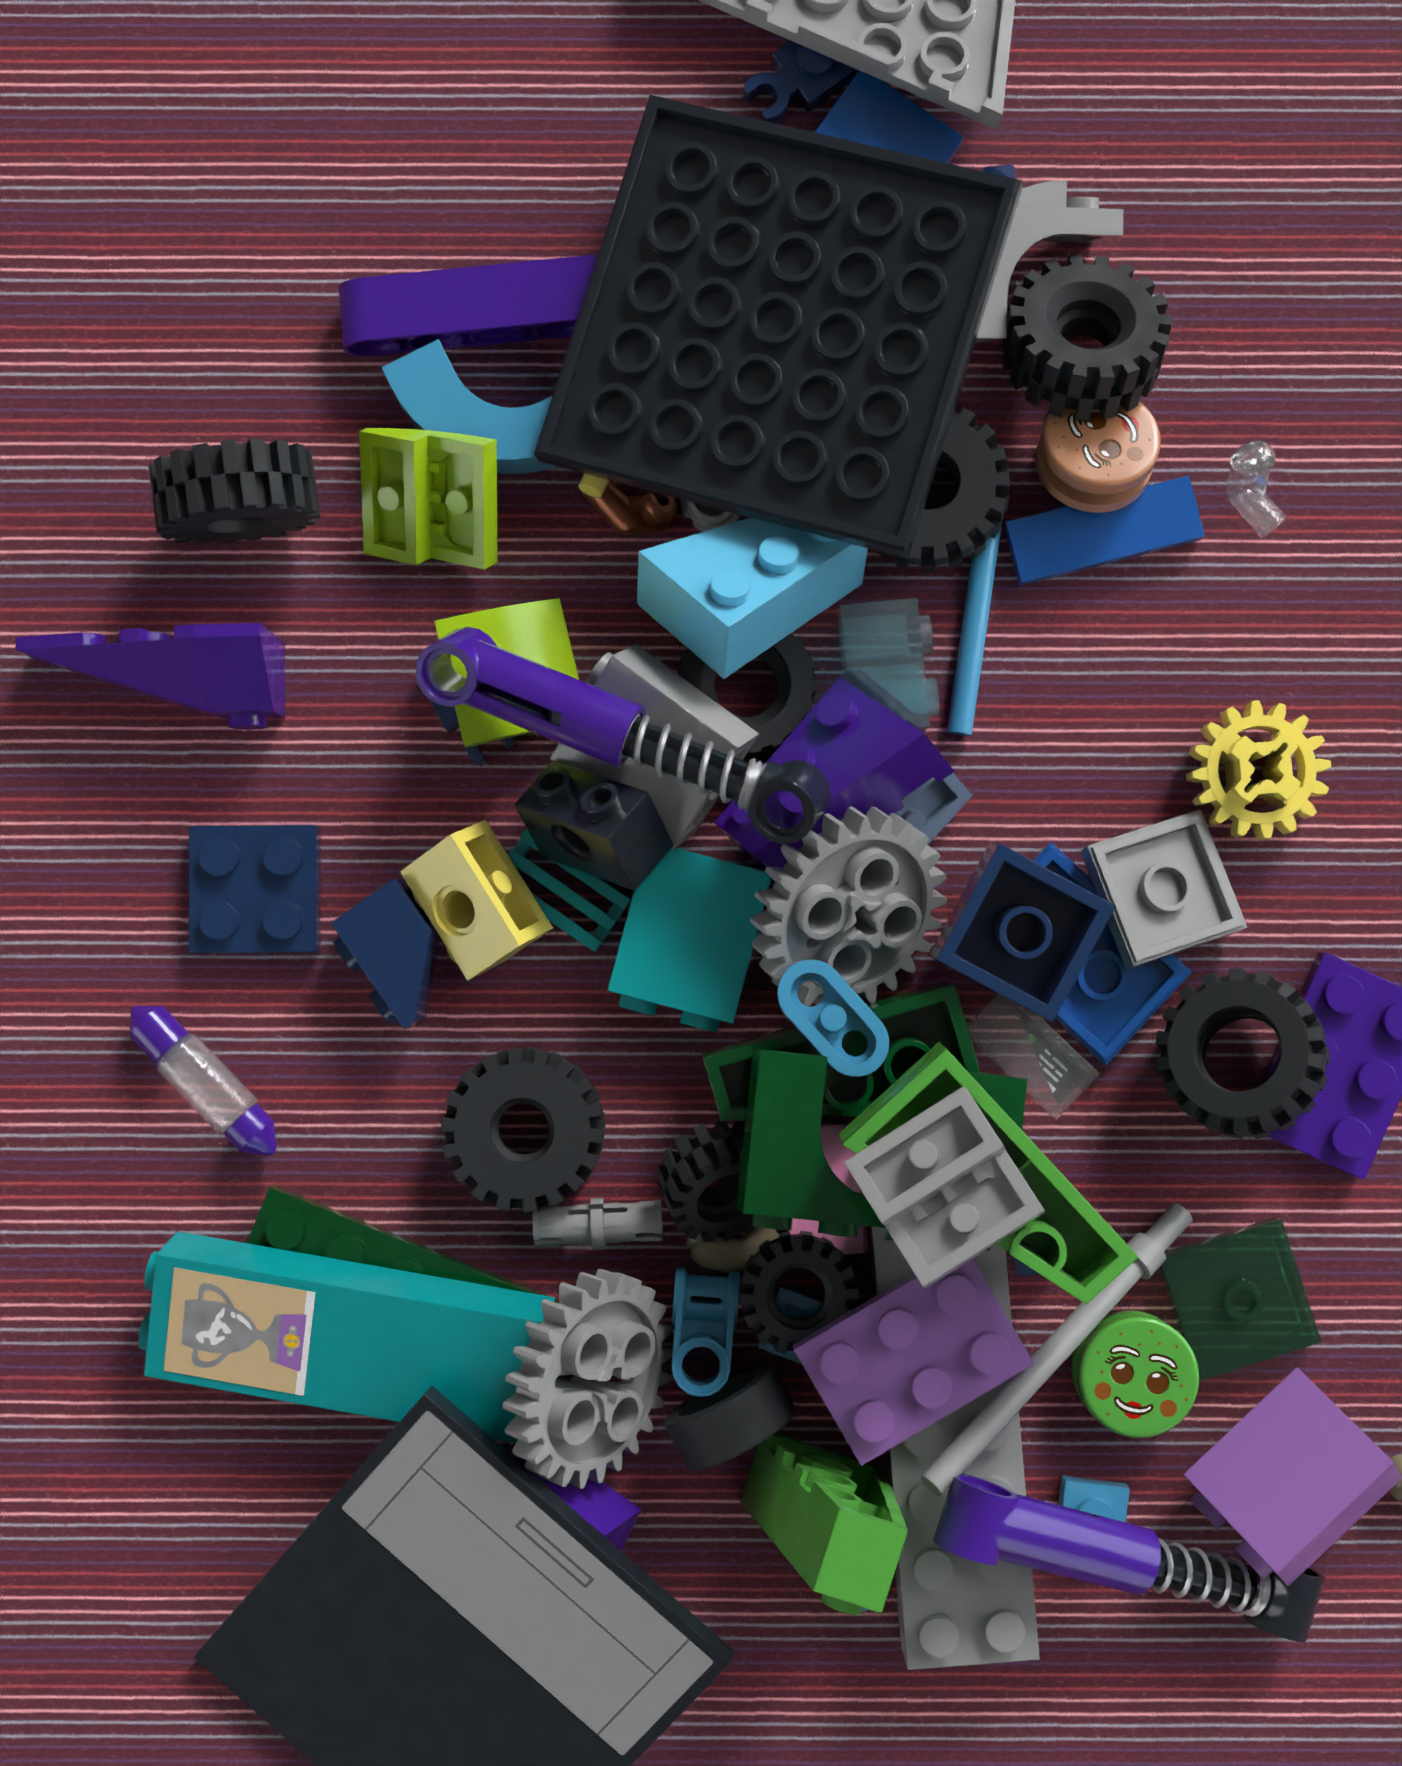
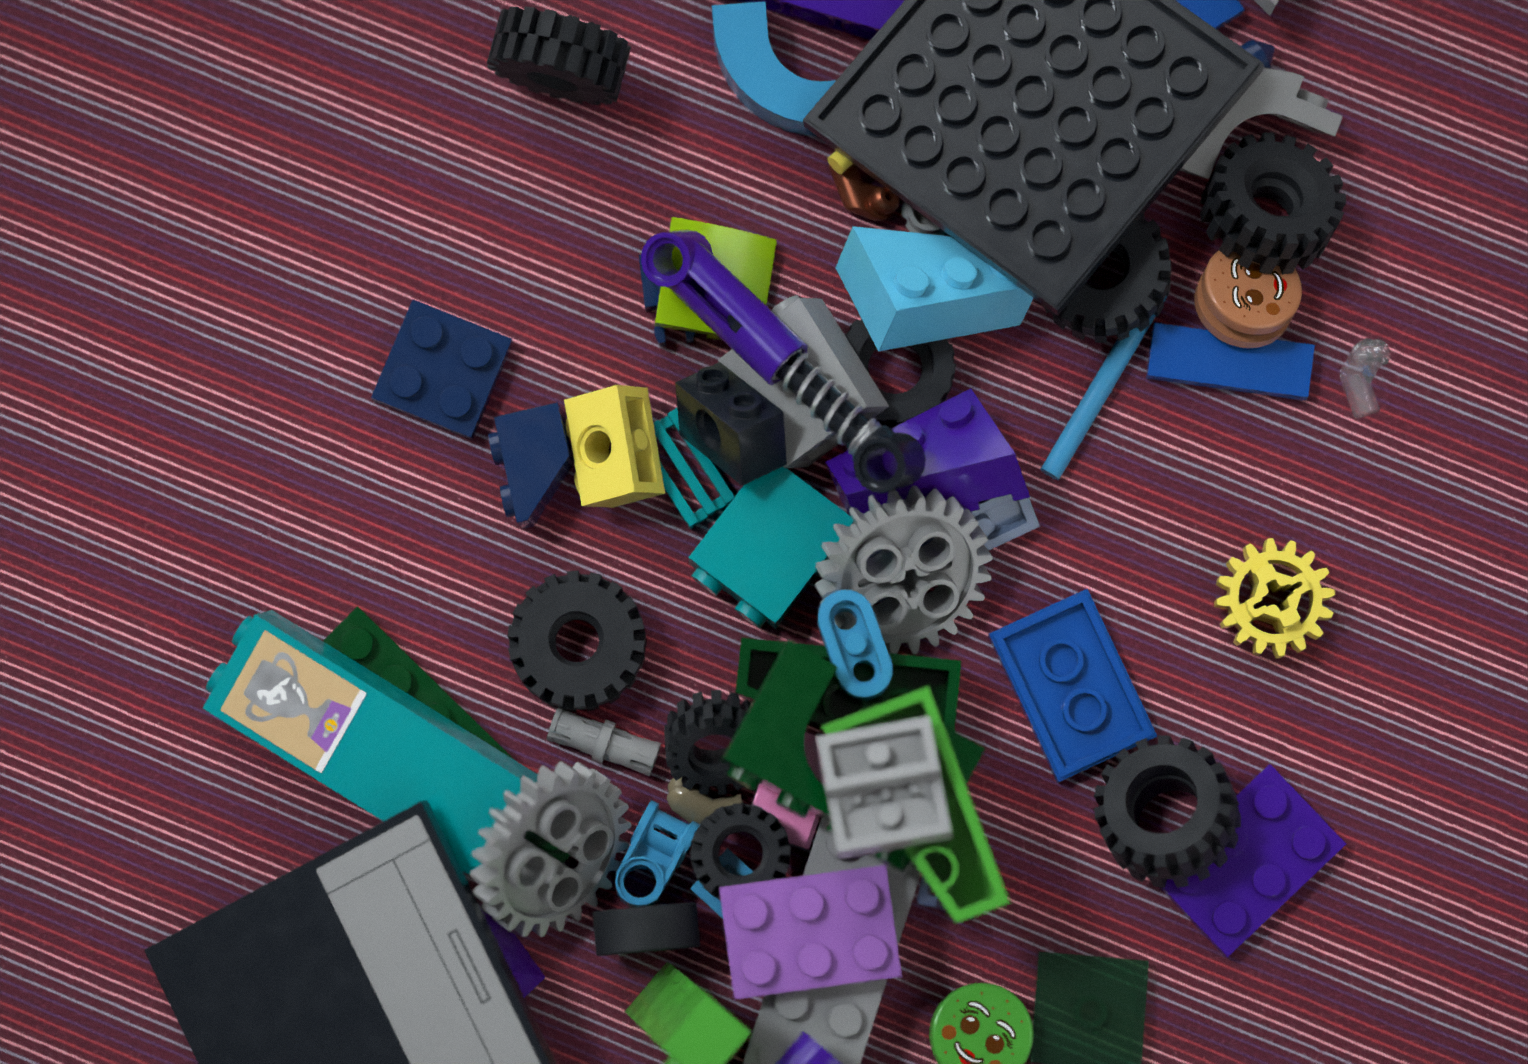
camera: 20 degrees right, 5 degrees down
dark purple wedge [16,623,285,730] -> none
piece [129,1006,277,1156] -> none
lime slope [359,428,498,570] -> none
clear light blue slope [837,598,939,733] -> none
light grey bar [921,1203,1193,1496] -> none
dark blue brick [929,843,1116,1022] -> none
clear tile [967,993,1100,1120] -> none
light grey plate [1080,809,1247,970] -> none

